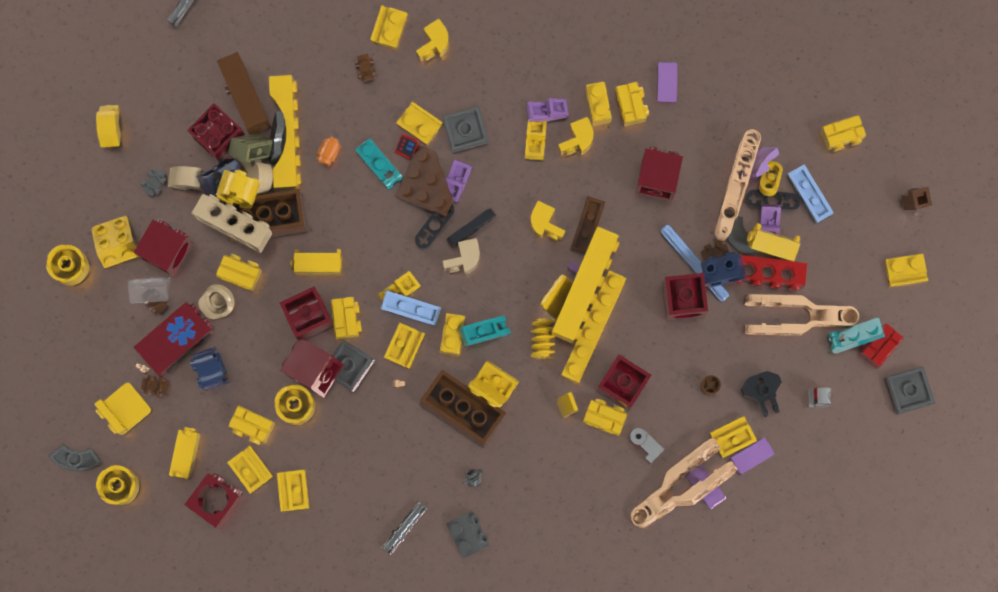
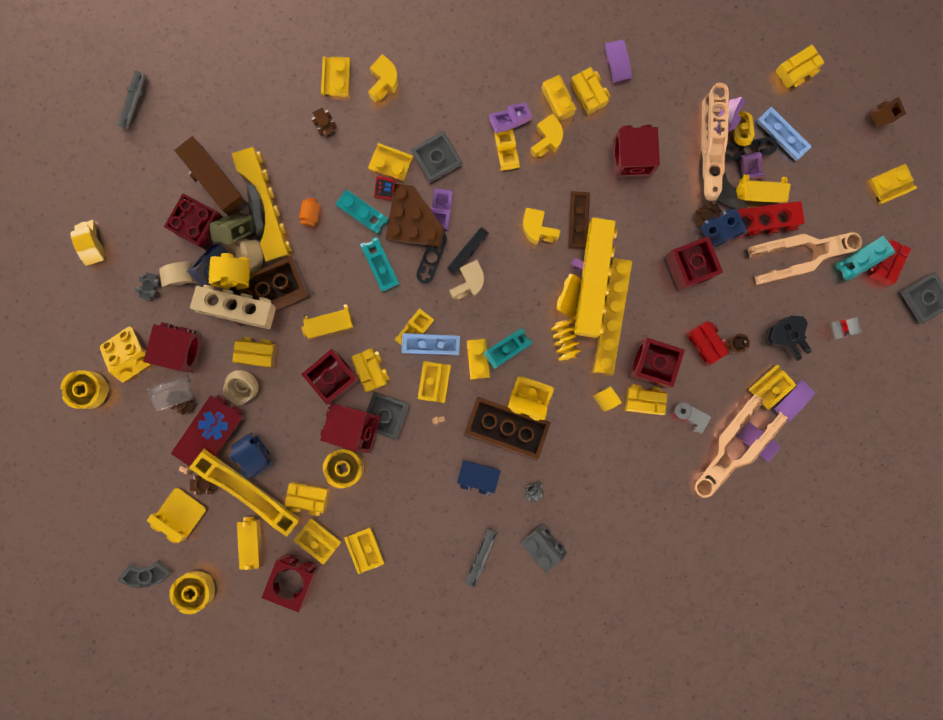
camera: 20 degrees left, 5 degrees up
light blue axle [661,225,729,302] -> none
none -> yellow arch [189,449,299,537]
none -> teal plate [360,237,399,292]
none -> dark blue brick [457,460,501,496]
none -> red brick [686,320,730,366]

